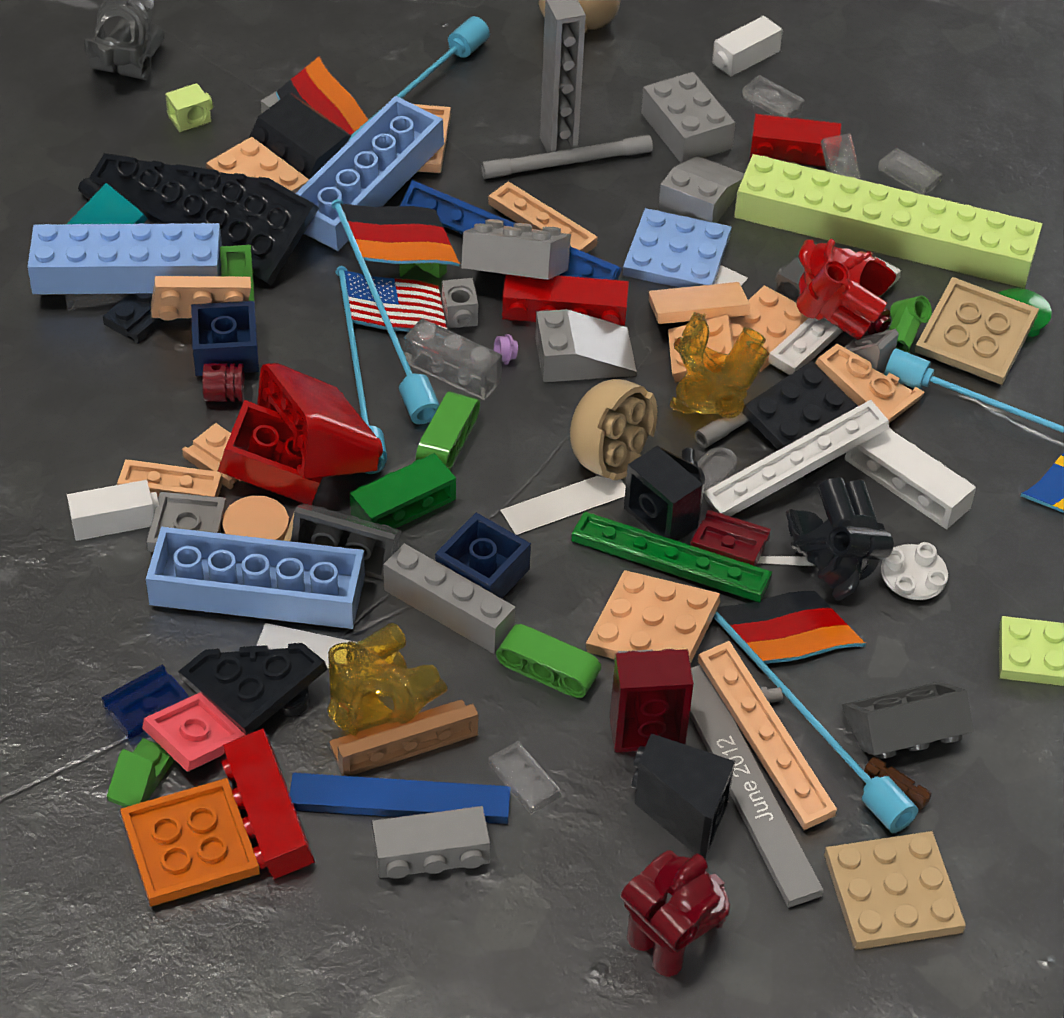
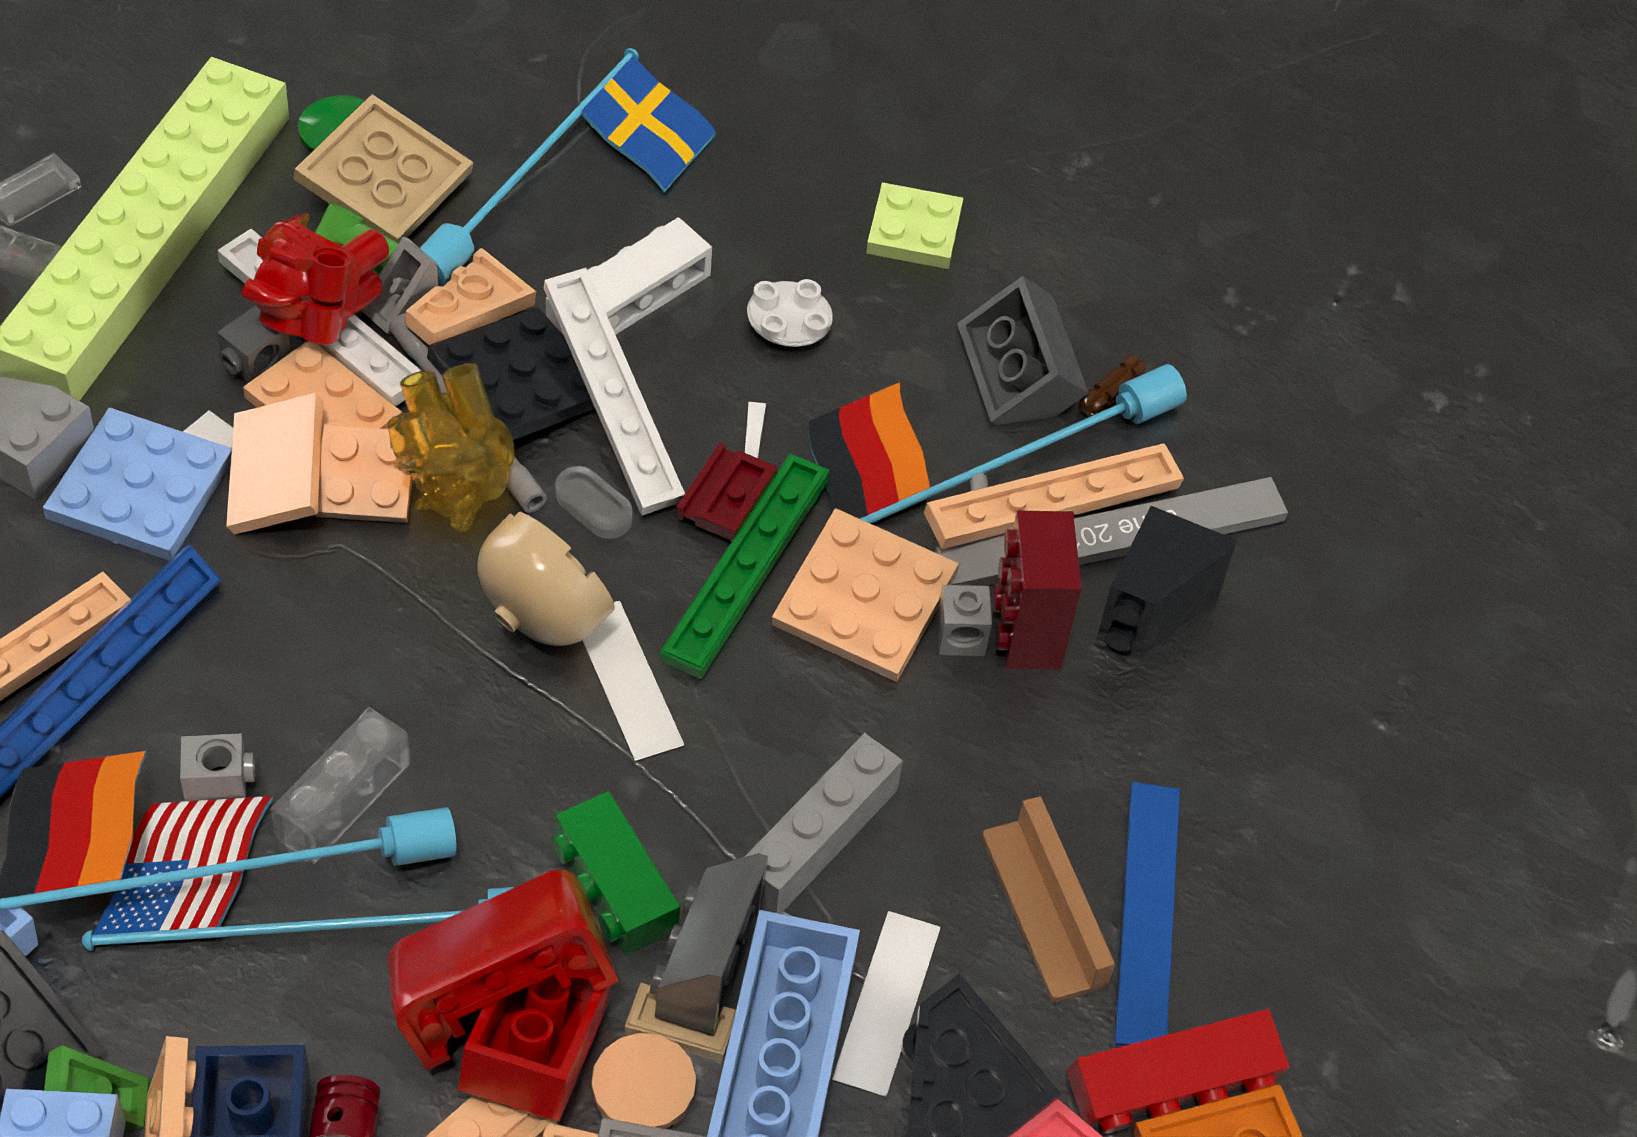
camera: 90 degrees left, 5 degrees up
clear yellow helmet [327,623,448,736] -> none
light grey brick [372,806,490,879] -> none
bright green beam [415,391,480,470] -> none
dark blue brick [435,512,531,599] -> none
light grey brick [461,219,571,280] -> none
clear plate [488,741,561,814] -> none
lavender plate [493,334,518,365] -> none
bright green beam [496,624,602,698] -> none
red brick [502,274,629,326] -> none
light grey slope [535,309,637,383] -> none
dark red helmet [621,850,730,976] -> none
black piece [624,446,705,541] -> none
black helmet [786,477,894,601] -> none
tan plate [824,831,966,950] -> none

